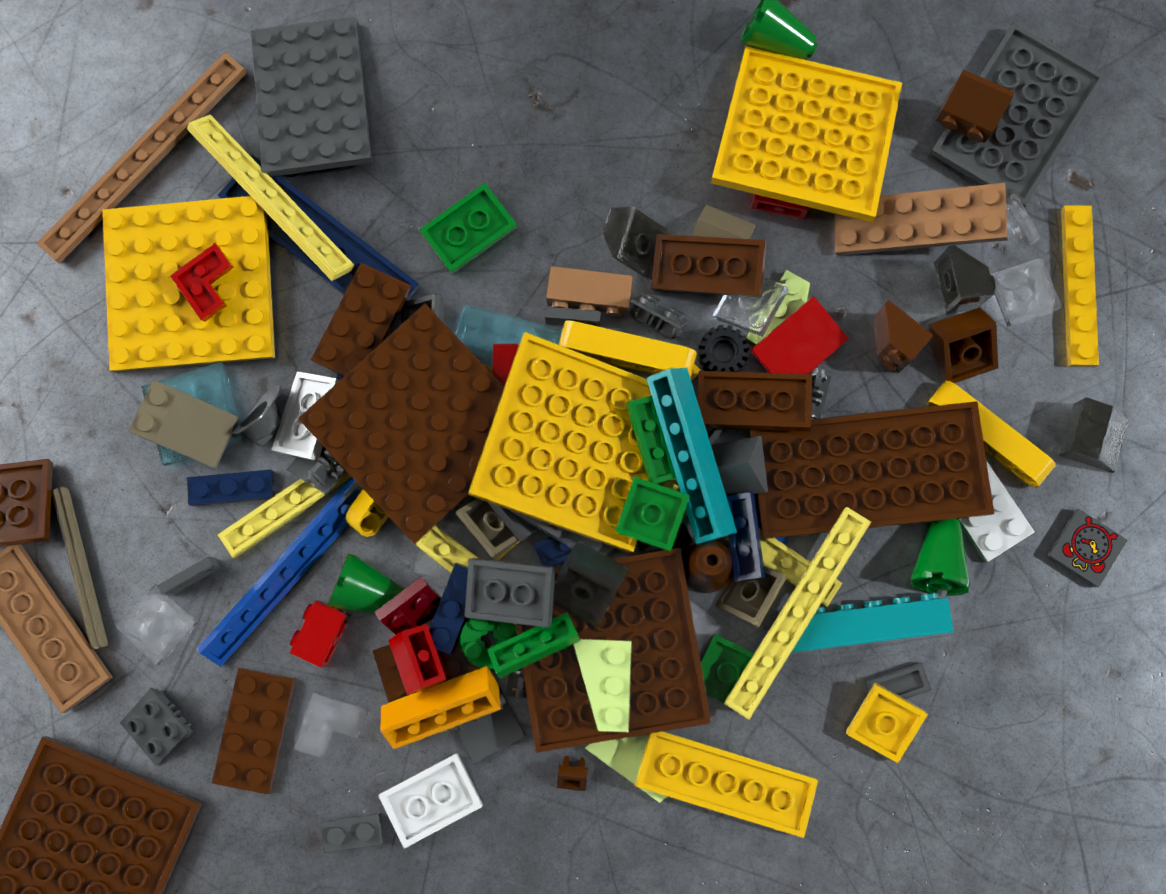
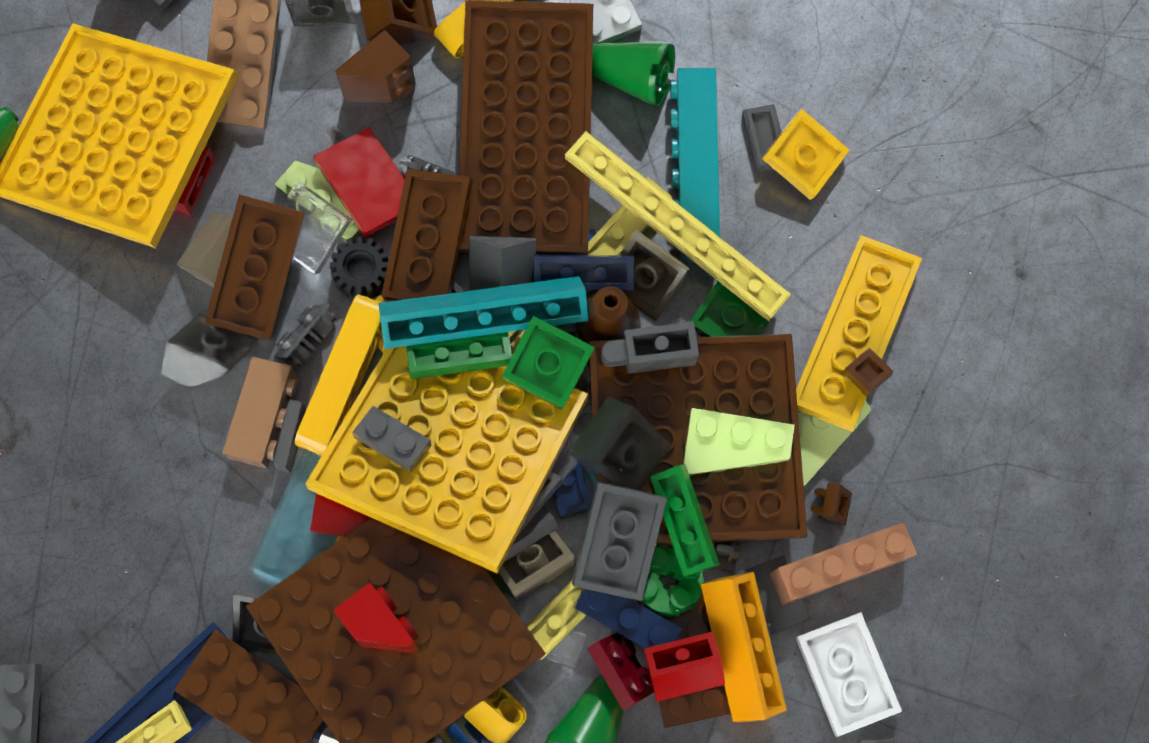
camera: 90 degrees left, 5 degrees down
green plate [419,183,518,274] -> none
none -> red slope [334,583,419,653]
none -> dark grey plate [352,406,431,472]
none -> dark grey brick [601,322,699,374]
none -> nougat brick [769,522,917,606]
none -> reddish brown plate [843,348,893,397]

